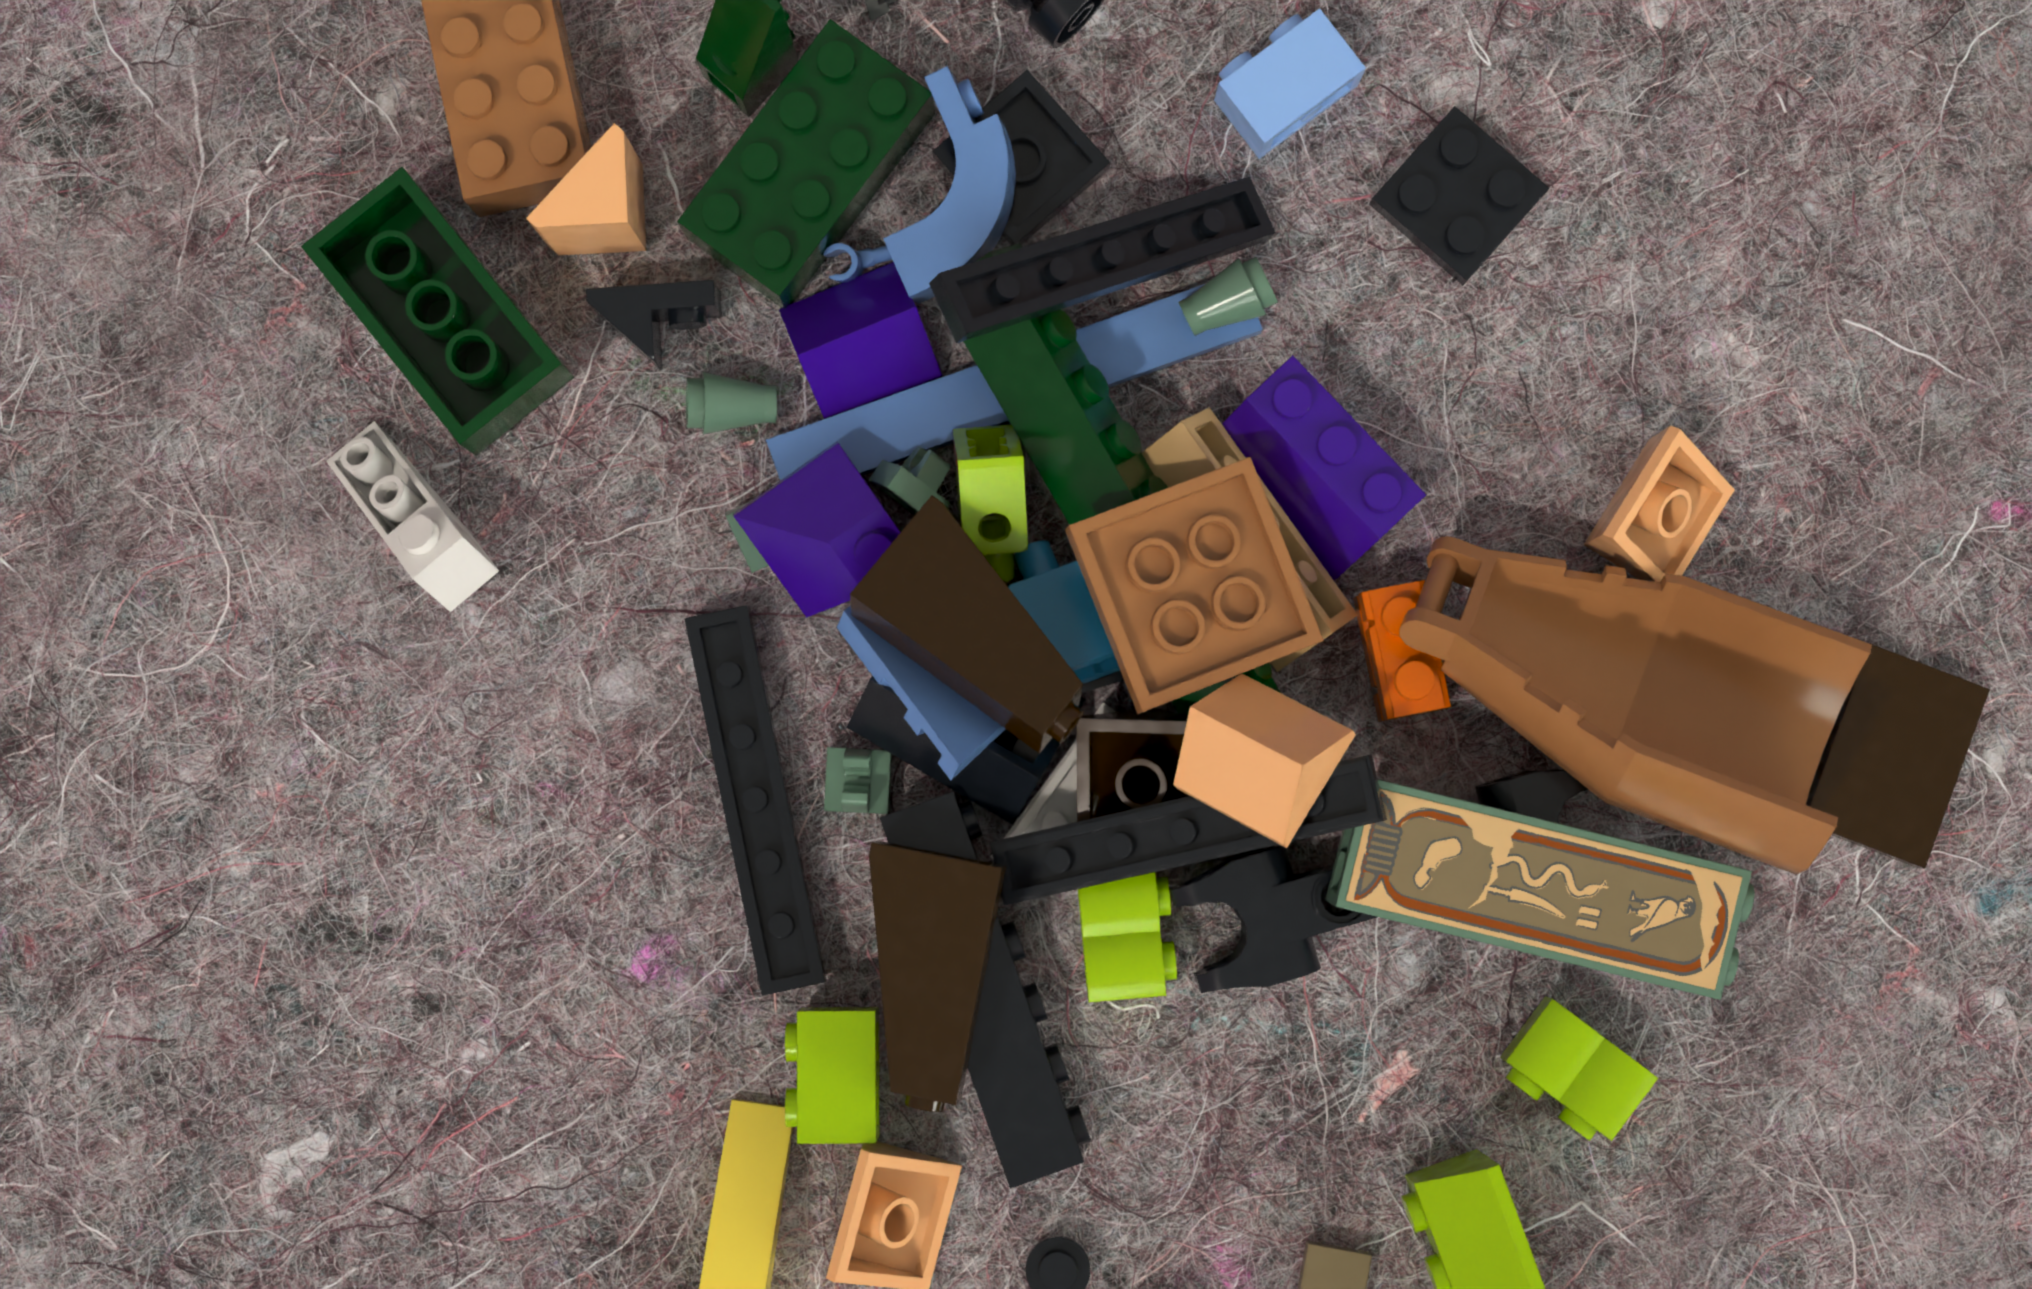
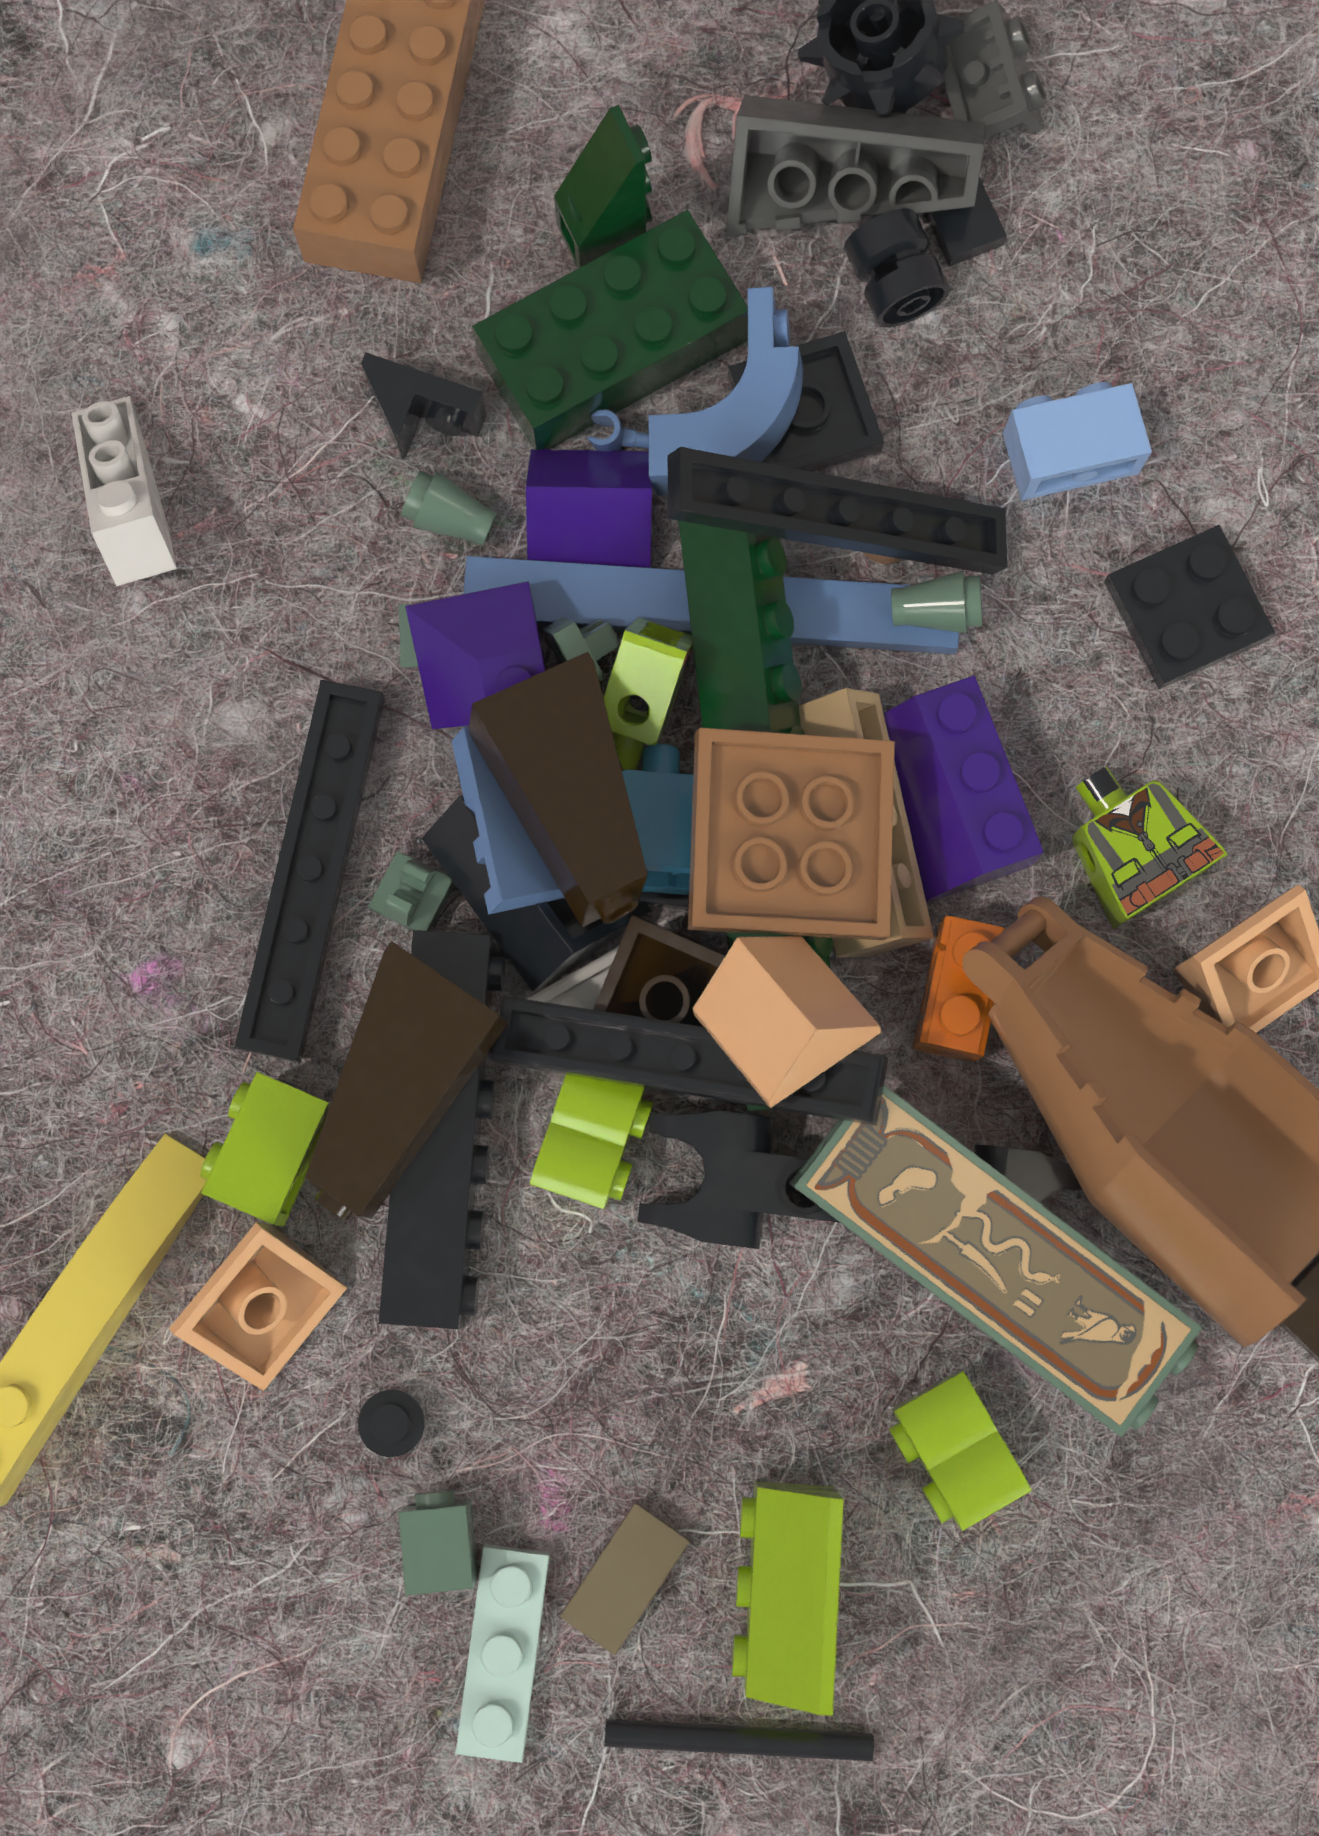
camera: 20 degrees right, 5 degrees down
dark green brick [301,167,574,456] -> none
light nougat slope [526,123,646,256] -> none
none -> torso [1072,766,1228,929]

